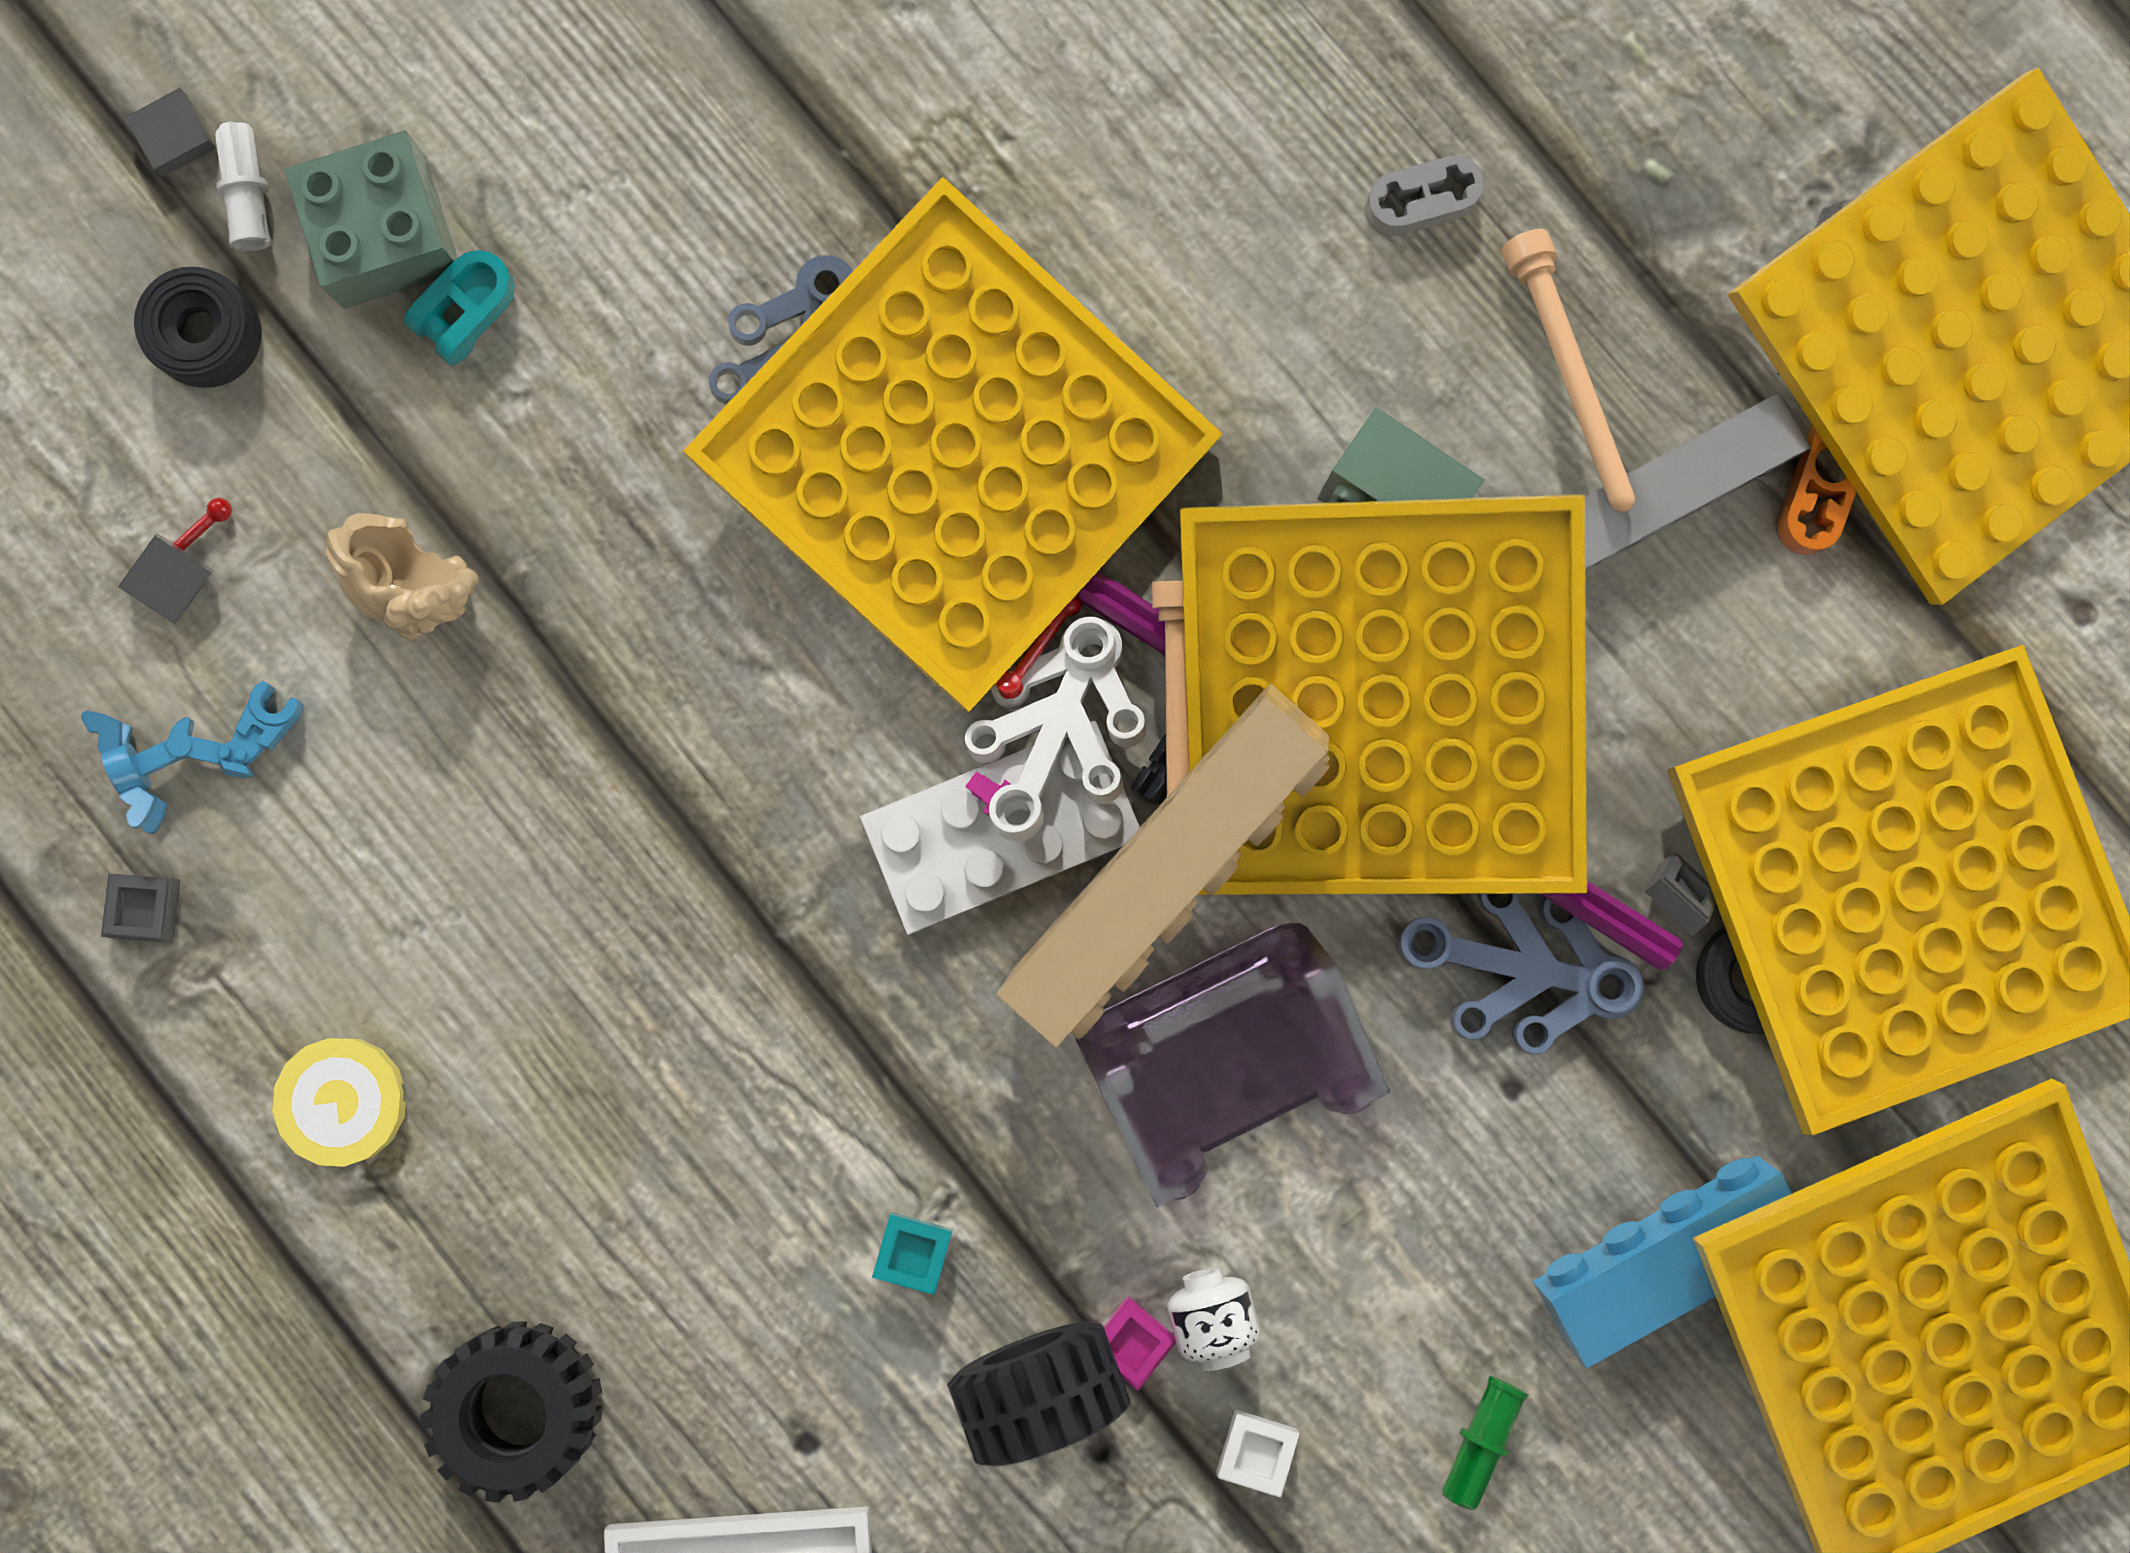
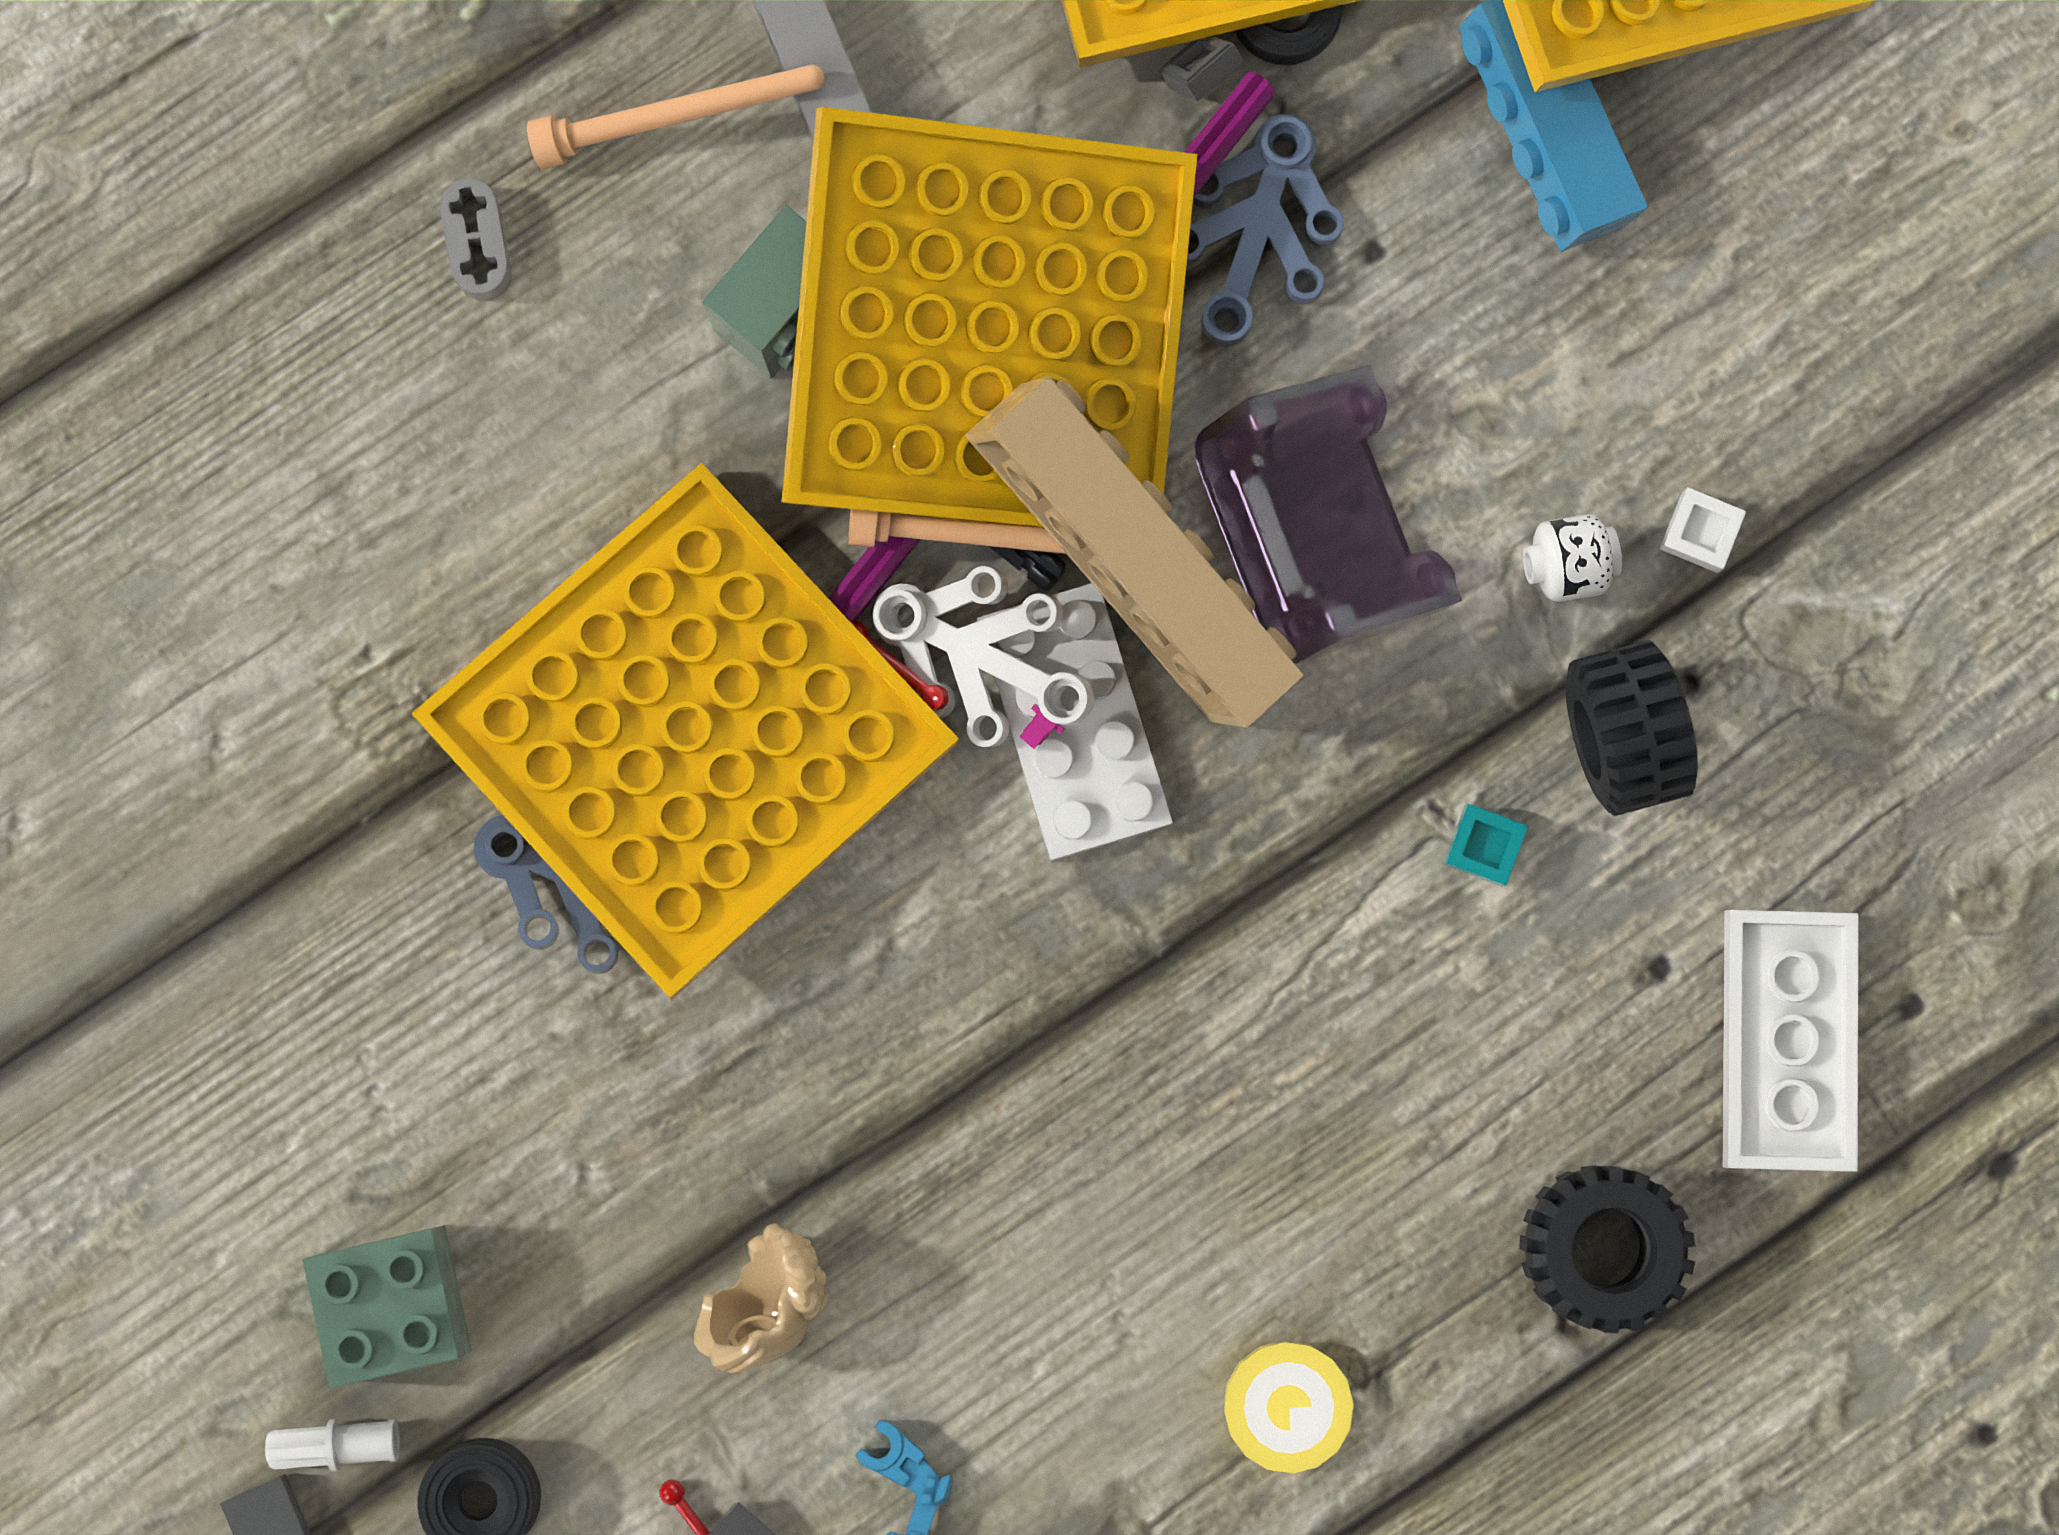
camera: 85 degrees left, 0 degrees up
teal plate [403,250,515,366] -> none
dark pink tile [1103,1296,1176,1391] -> none
green axle [1442,1375,1529,1510] -> none

